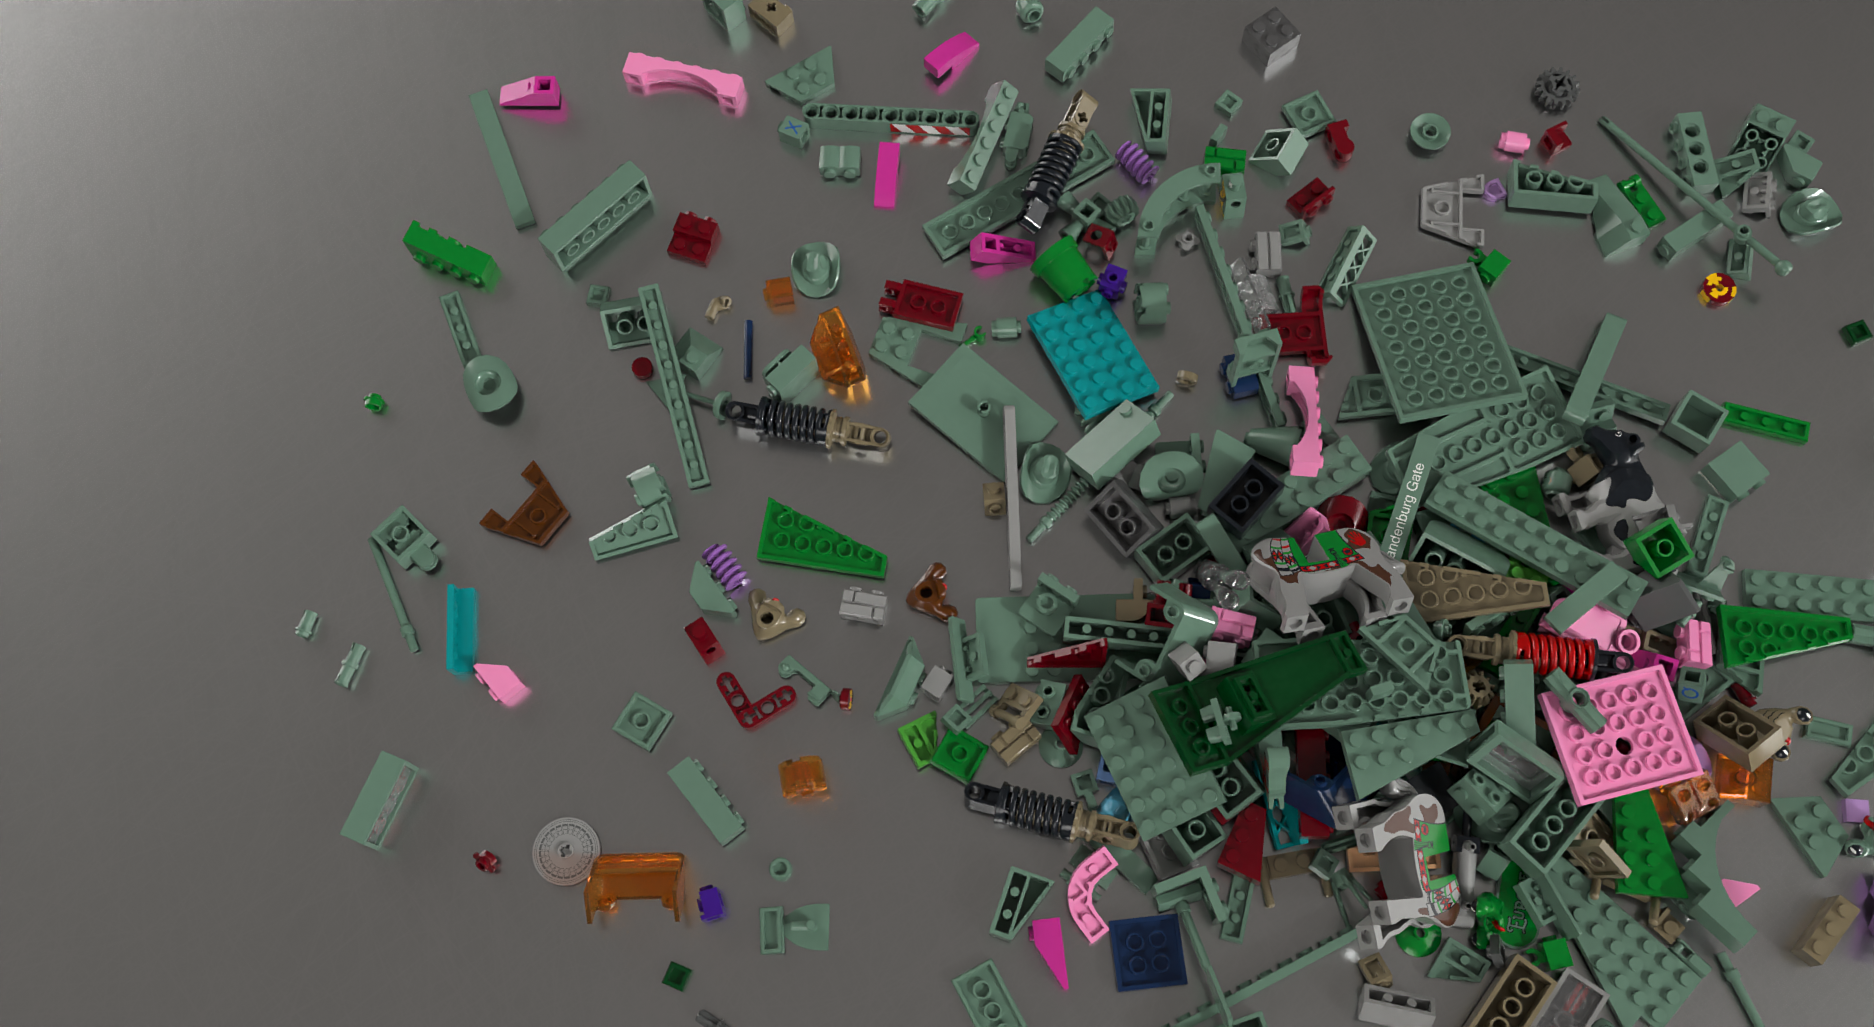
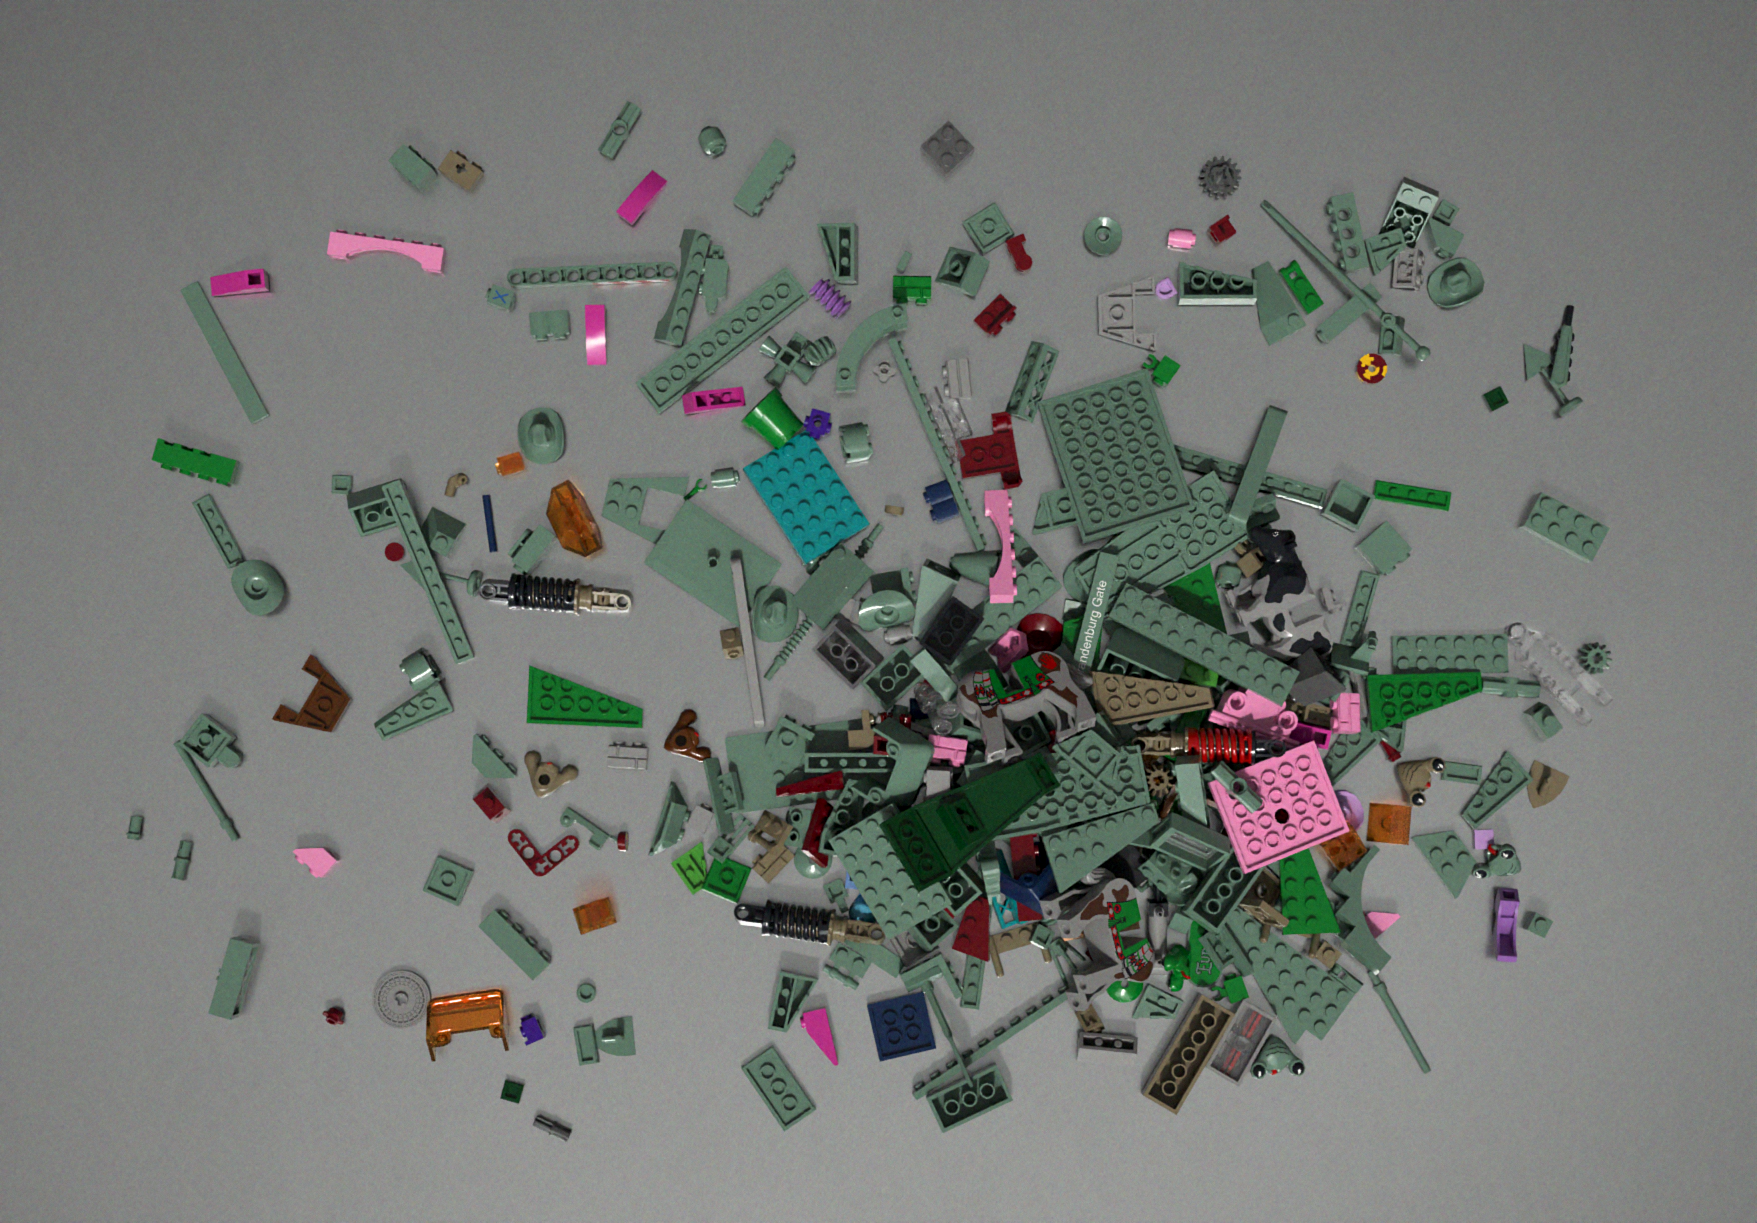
camera: 15 degrees left, 15 degrees up
green plate [363,393,385,411] -> none
teal fence [446,584,476,675] -> none
sand green brick [537,160,652,272] -> none
dark red plate [667,211,720,266] -> none
medium lavender piece [702,544,747,591] -> none
sand green wing [765,46,835,106] -> none
dark red tile [879,279,964,332] -> none
black piece [1015,89,1098,235] -> none
bright pink plate [1067,845,1118,944] -> none
dark red bracket [1083,223,1118,261] -> none
light grey brick [1168,641,1208,681] -> none
sand green hips [1200,698,1242,746] -> none
sand green tile [1214,89,1243,117] -> none
sand green torso [1217,172,1247,220] -> none
sand green piece [1226,328,1283,387] -> none
sand green axle [1276,275,1297,313] -> none
sand green bracket [1278,219,1312,247] -> none
sand green tile [1365,680,1395,703] -> none
sand green plate [1433,619,1452,641] -> none
dark grey plate [1486,934,1505,968] -> none
sand green tile [1543,561,1628,635] -> none
green slope [1623,517,1695,579] -> none
sand green brick [1678,666,1706,704] -> none
dark tan brick [1693,694,1785,772] -> none
dark tan brick [1790,895,1860,967] -> none

